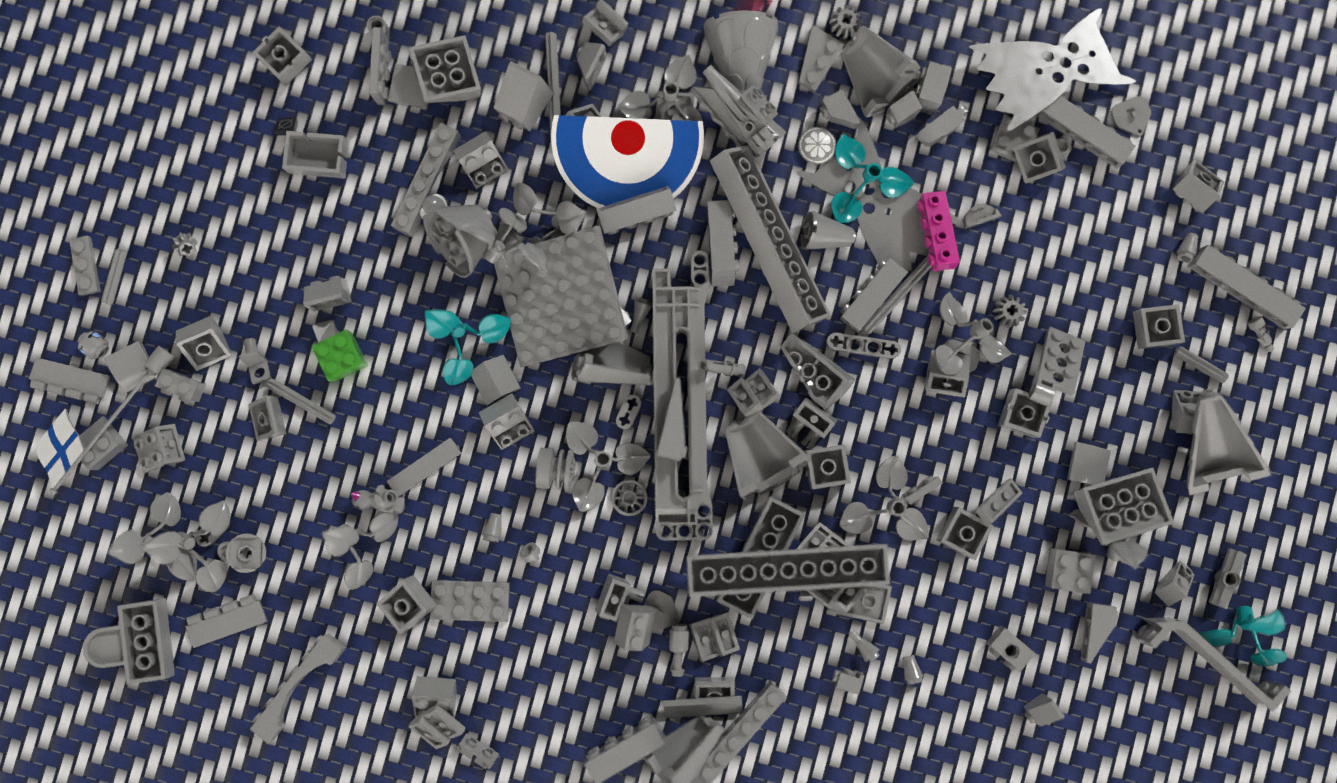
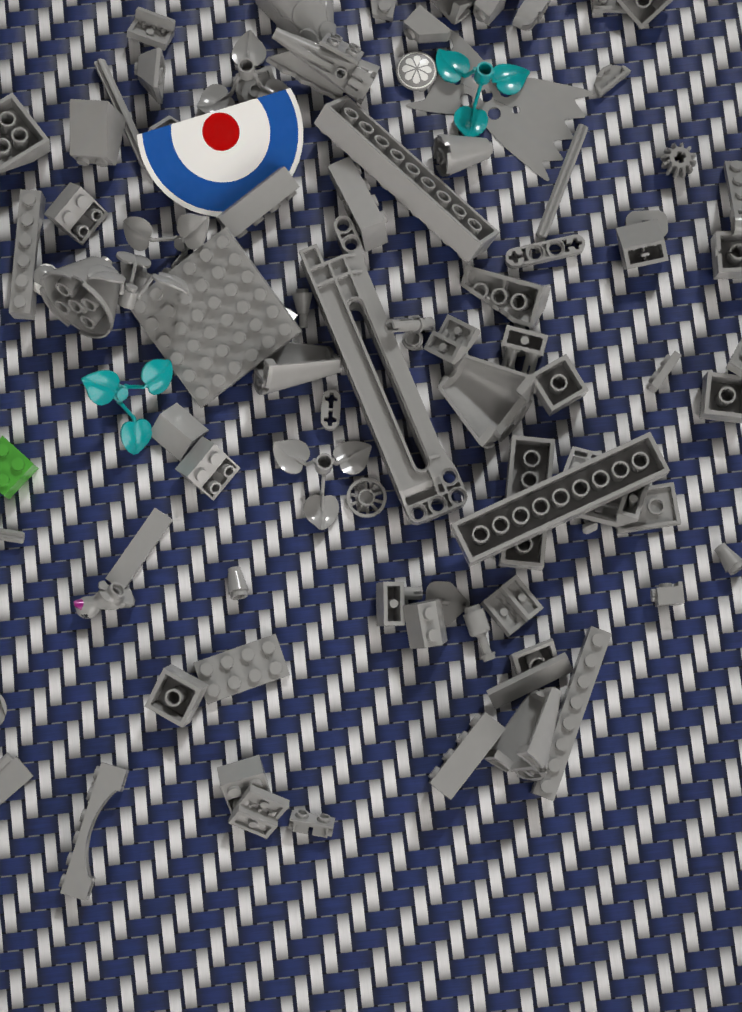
camera: 25 degrees left, 5 degrees down
light grey plant [322,511,398,590] -> none
light grey tile [520,542,540,563] -> none
light grey wheel [536,447,576,491] -> none
light grey slope [657,378,687,461] -> none
light grey brick [840,257,908,333] -> none
light grey plant [840,456,929,541] -> none
light grey cone [849,630,880,663] -> none
dark pink brick [917,191,960,271] -> none
light grey plant [934,292,1012,375] -> none
none -> light grey plate [402,331,423,350]

